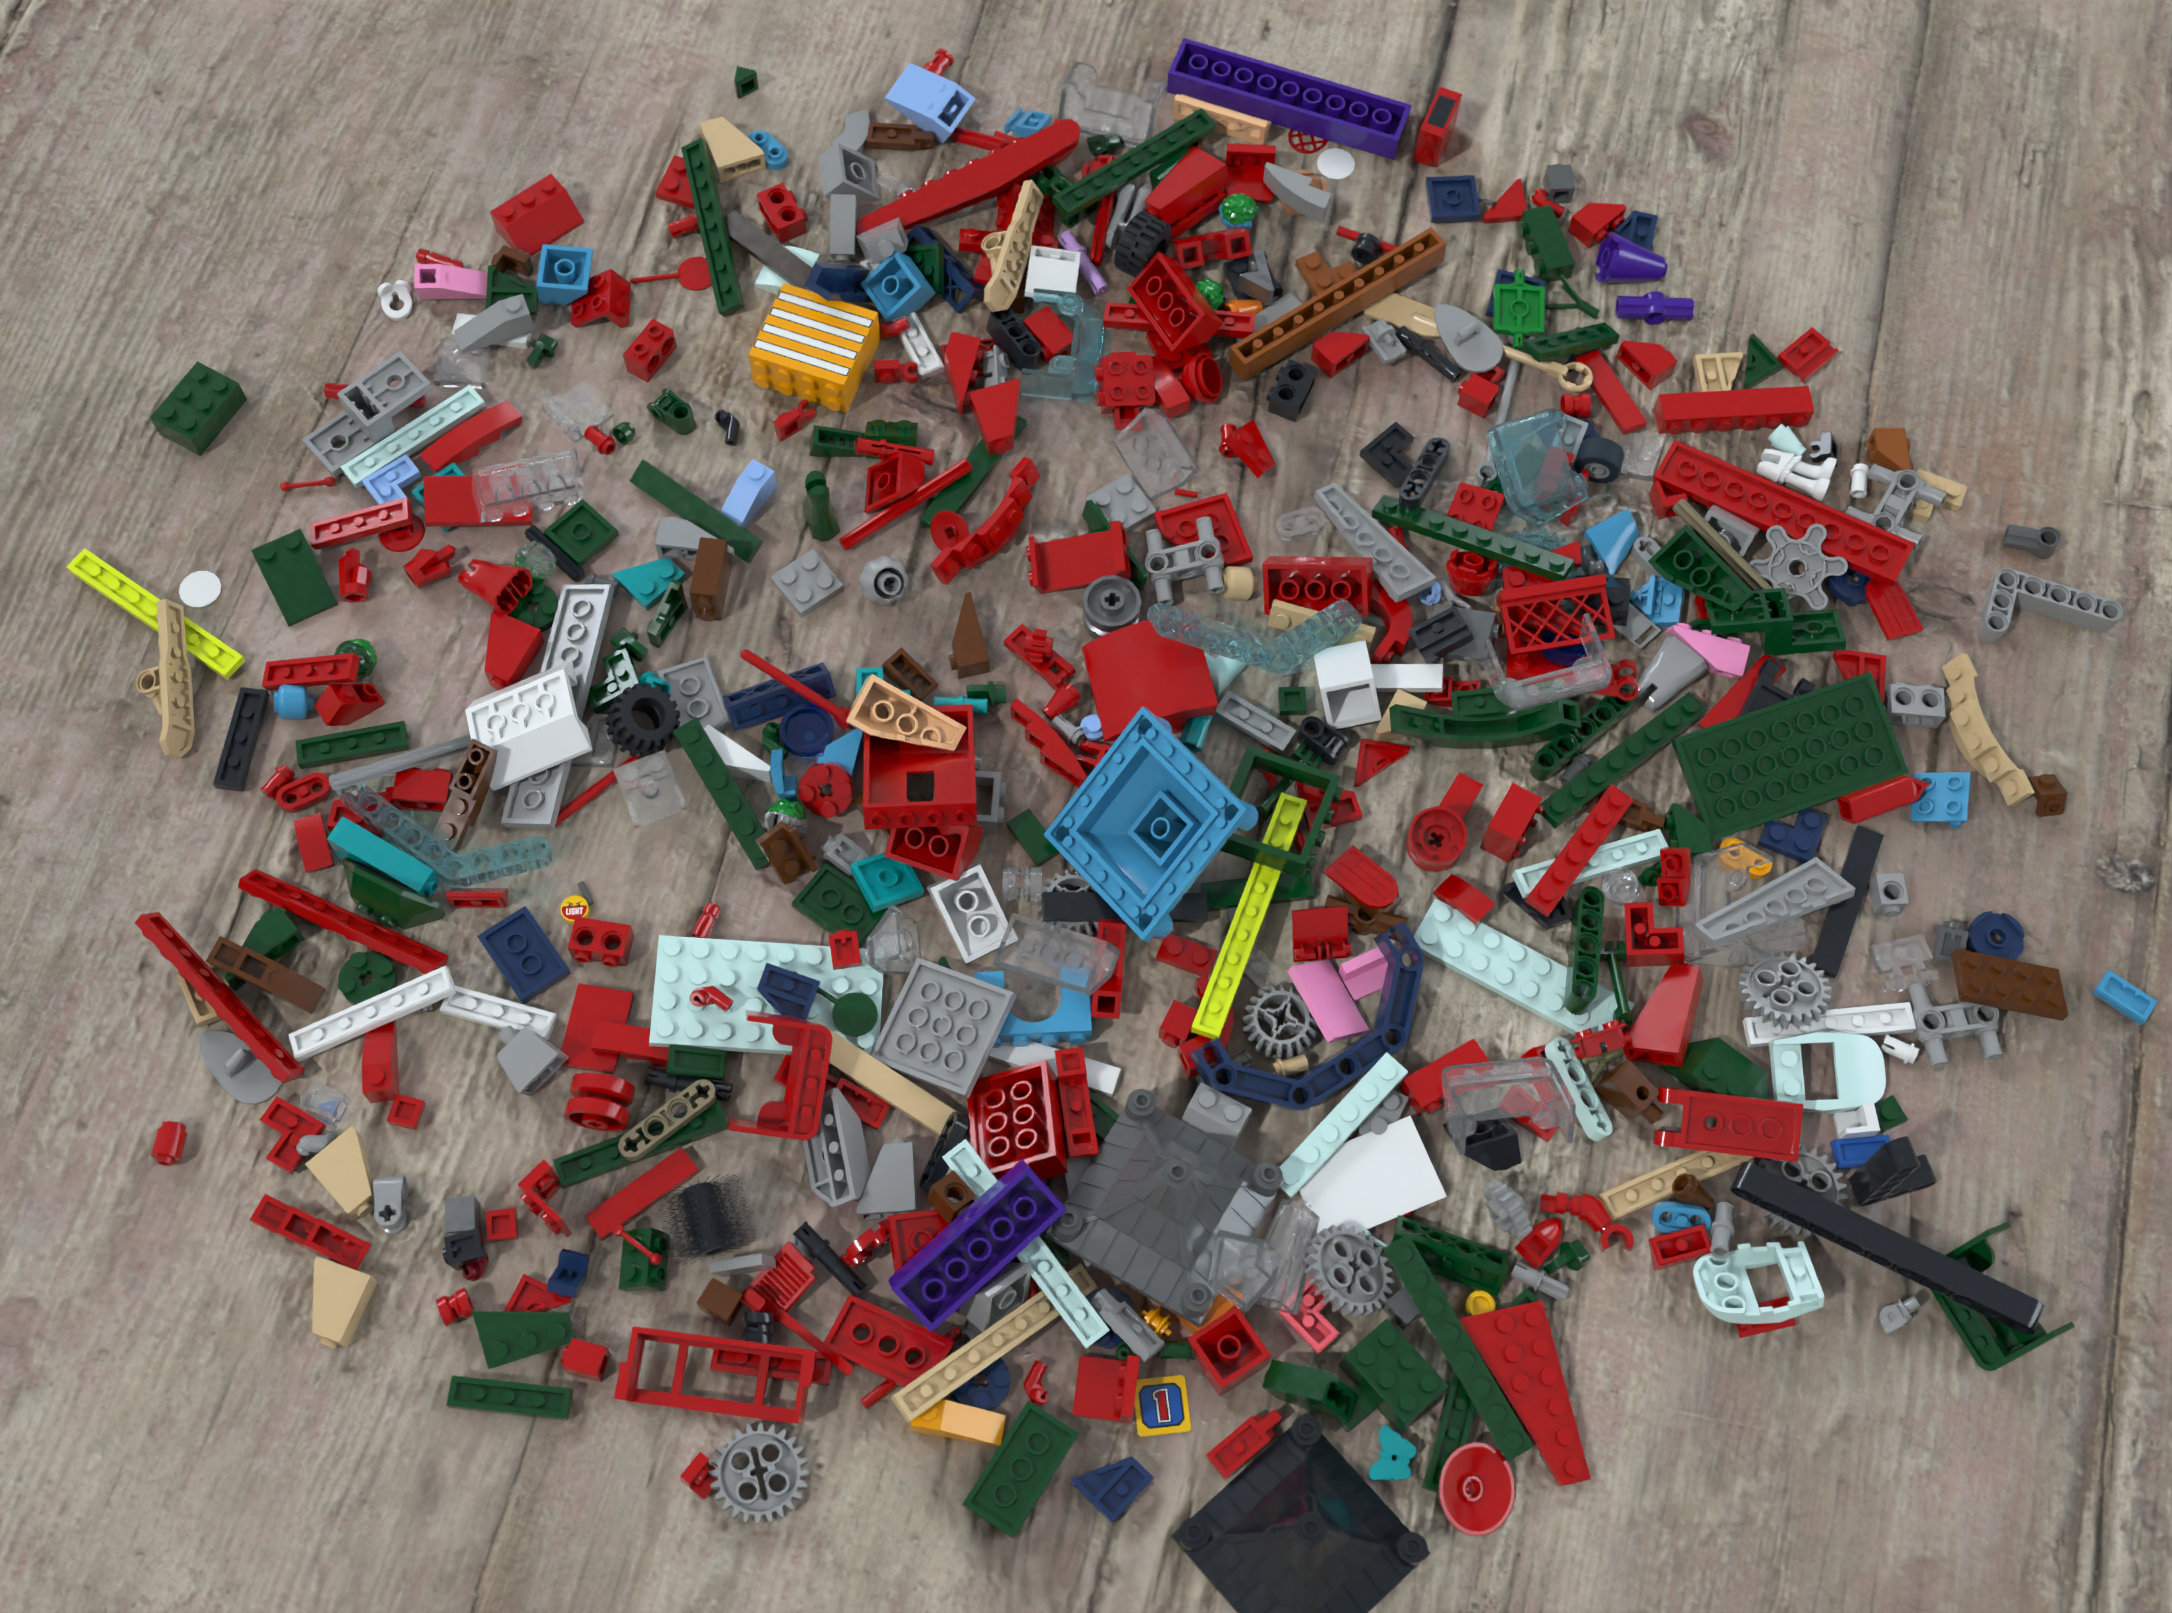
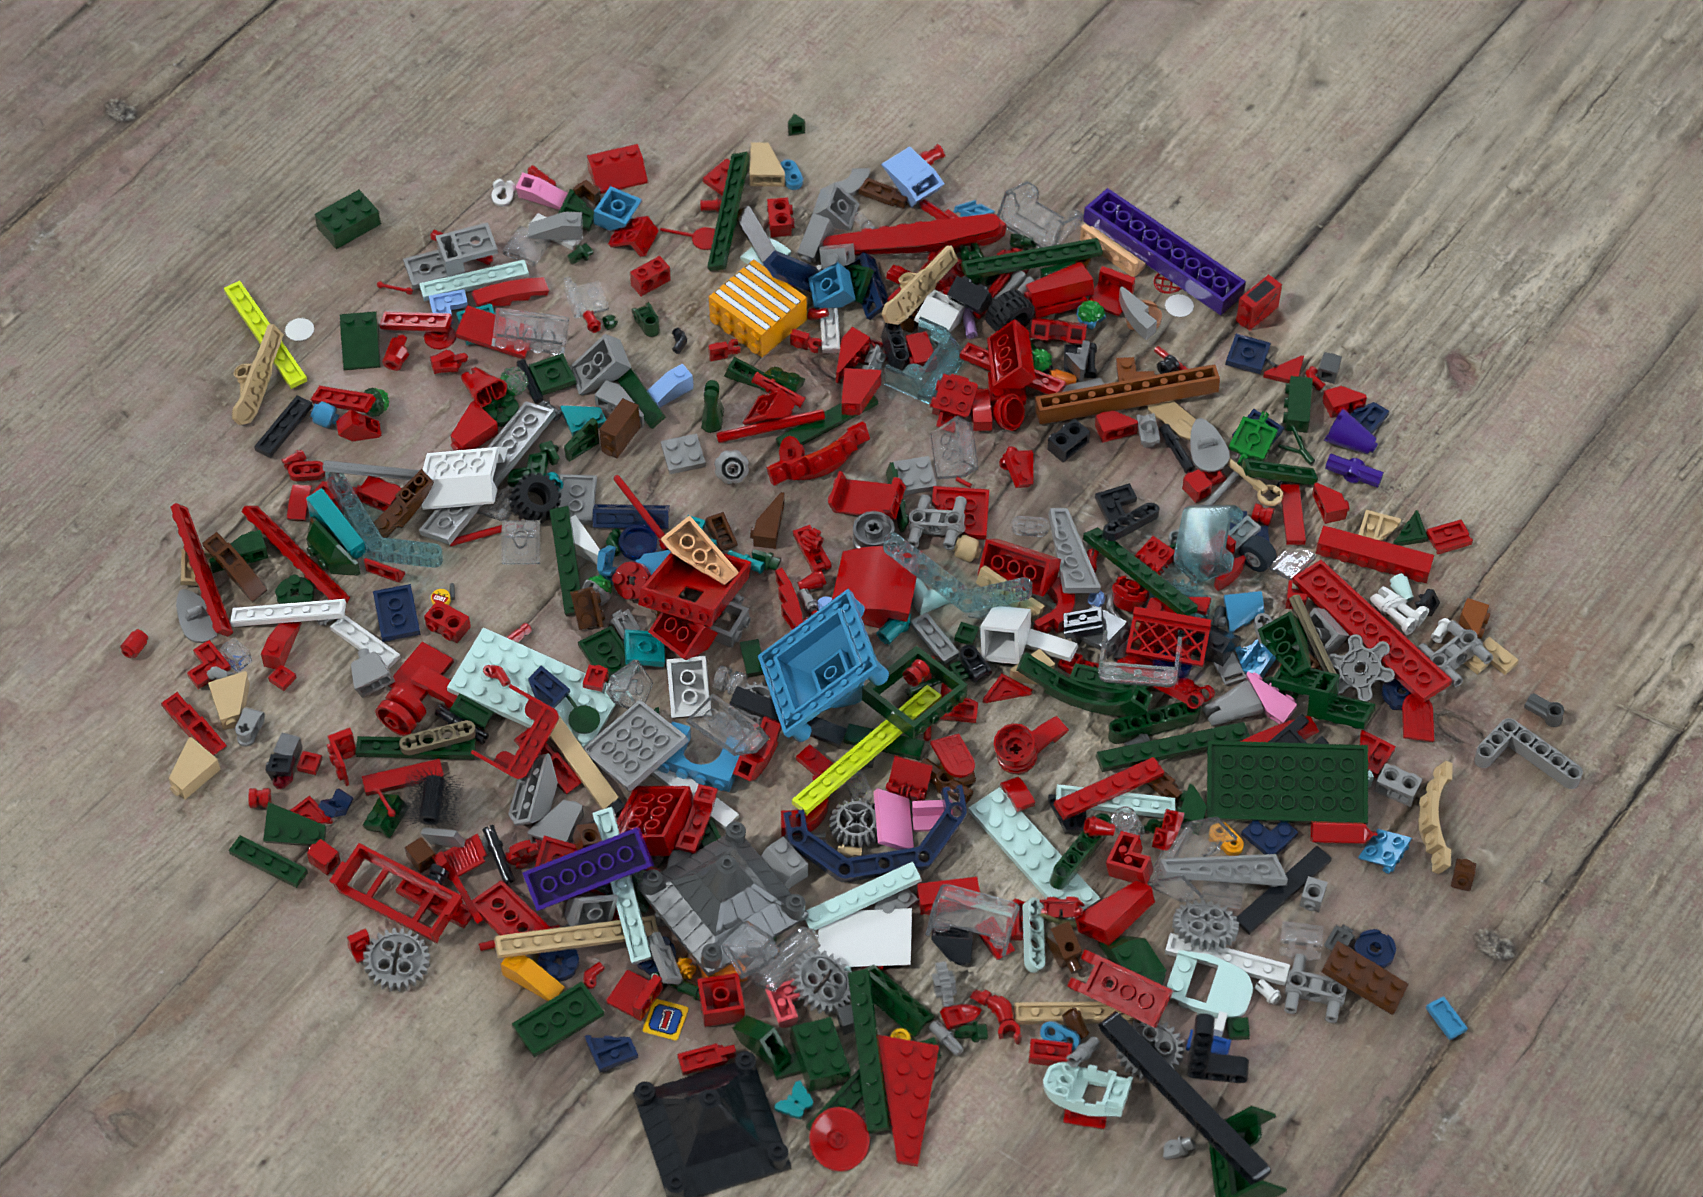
camera: 25 degrees right, 10 degrees down
dark green plate [295,721,410,769] -> none
red brick [1158,1000,1198,1048] -> none
red container [1480,783,1543,863] -> none
dark green hinge [1599,941,1633,1024] -> none
none -> light grey slope [570,334,631,396]
none -> red wheel [903,659,930,687]
none -> black slope [947,276,993,315]
none -> red cone [1084,816,1115,836]

